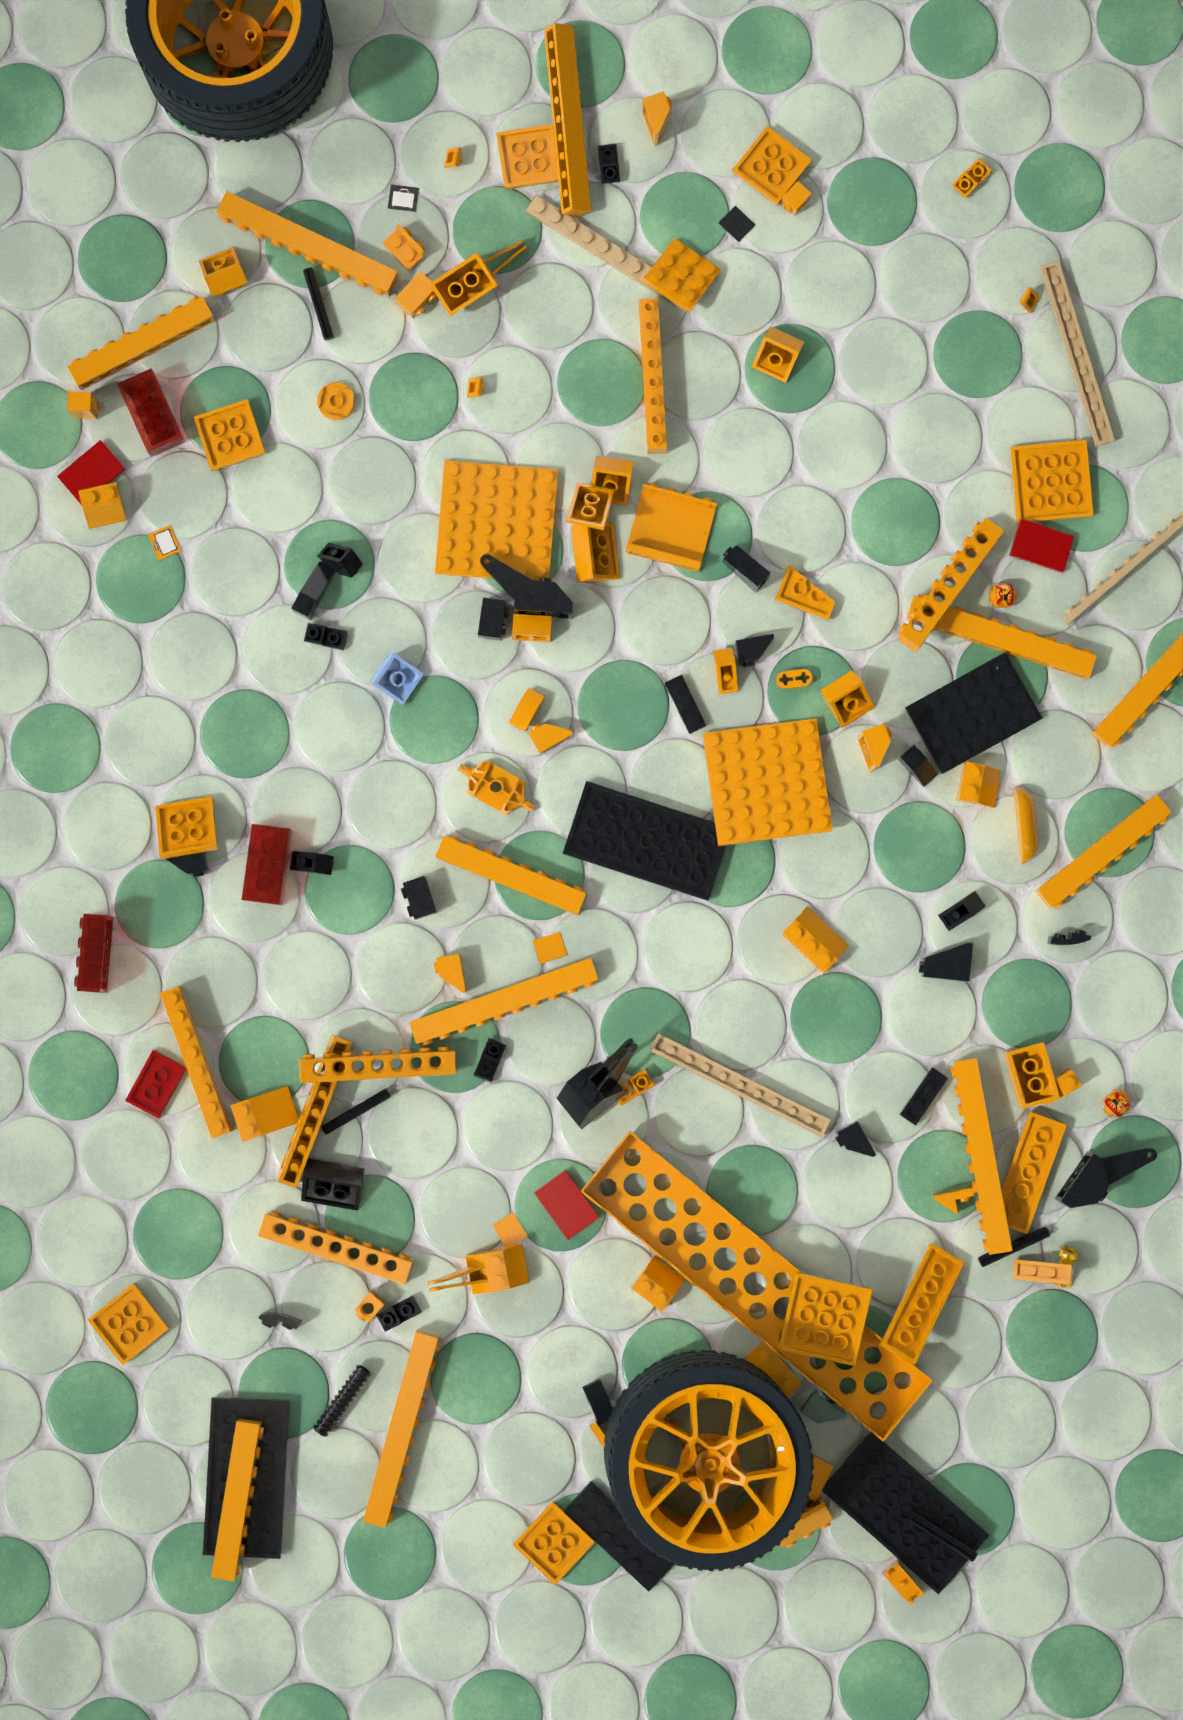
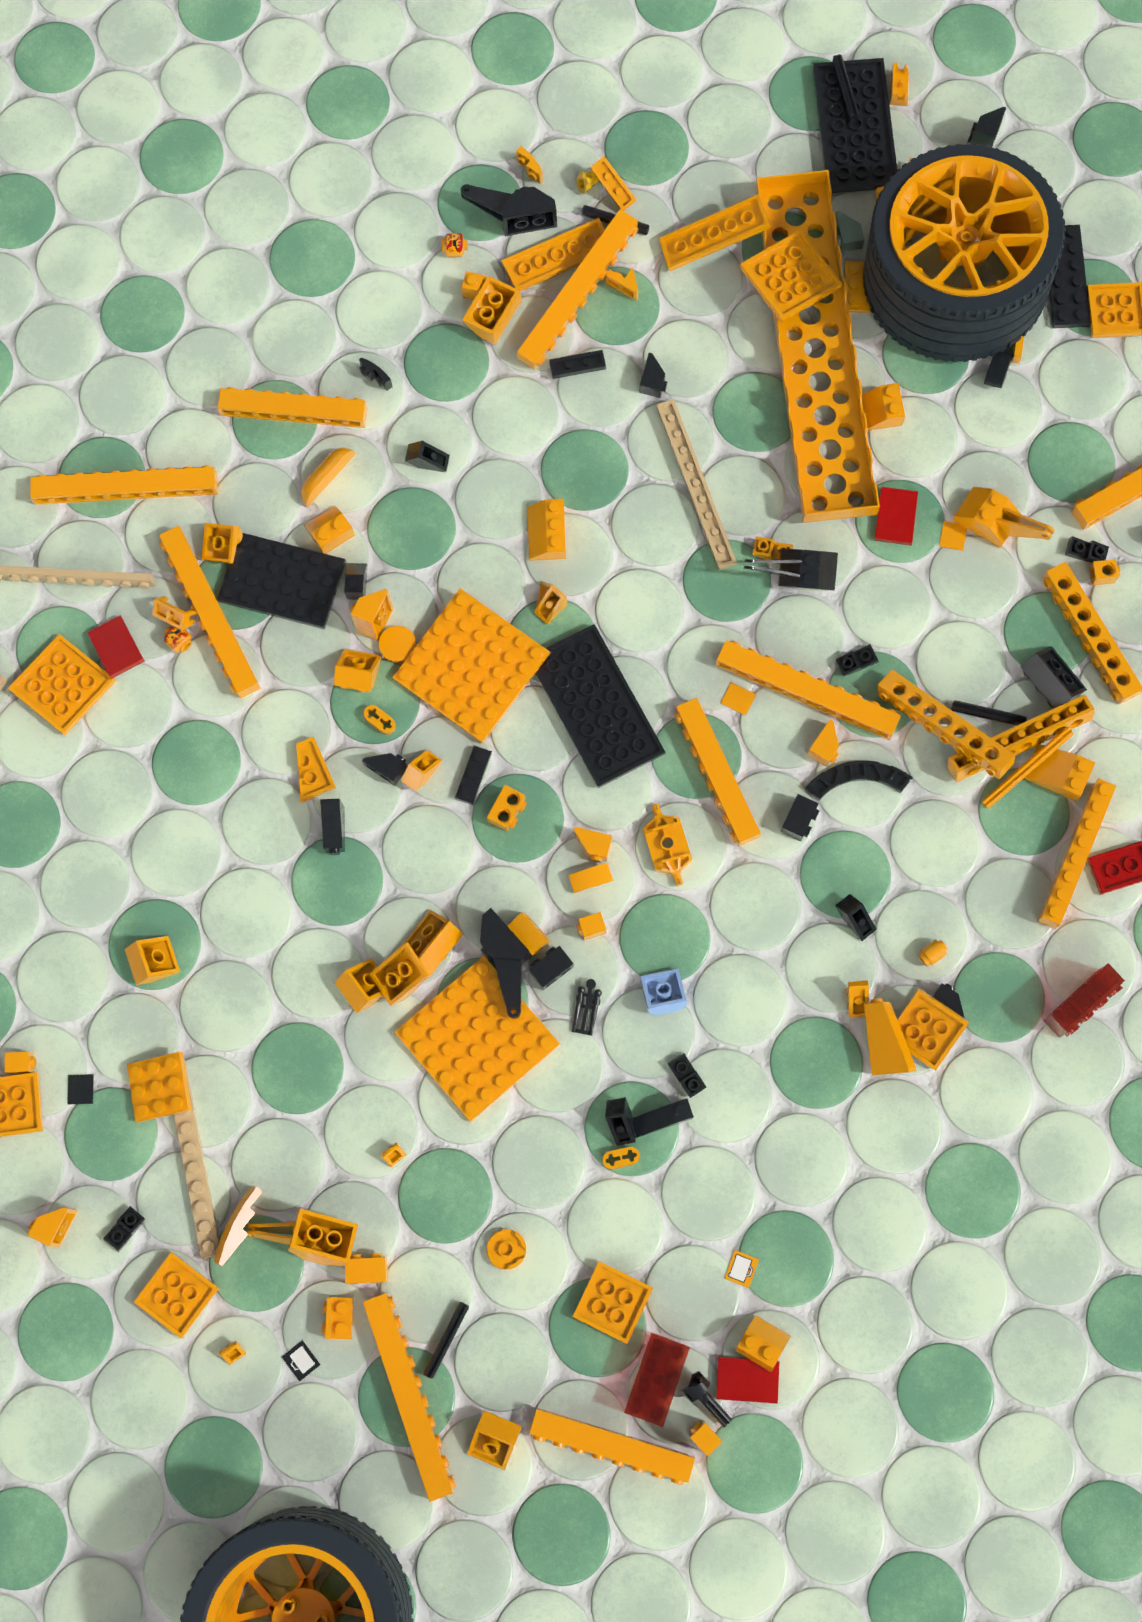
camera: 135 degrees left, 10 degrees down
clear red brick [241,824,293,906] -> none
light orange brick [544,23,591,217] -> none
light orange panel [625,483,717,572] -> none
light orange brick [639,298,667,454] -> none
light orange brick [897,518,1004,653] -> none
black slope [918,943,973,982] -> none
none -> light orange hinge [152,596,195,630]
none -> light orange slope [201,523,243,563]
none -> slope [214,1186,262,1266]
none -> light orange tile [379,626,417,663]
none -> light orange brick [487,785,527,832]
none -> light orange slope [516,146,543,184]
none -> light orange slope [534,581,567,624]
none -> black piece [572,979,602,1036]
none -> light orange brick [576,912,607,940]
none -> light orange beam [603,1147,640,1170]
none -> black piece [680,1371,732,1427]
none -> black tile [805,760,913,800]
none -> light orange slope [846,980,869,1018]
none -> light orange slope [864,998,916,1075]
none -> light orange brick [918,939,948,967]
none -> black slope [968,107,1006,147]
none -> light orange axle [982,727,1073,808]

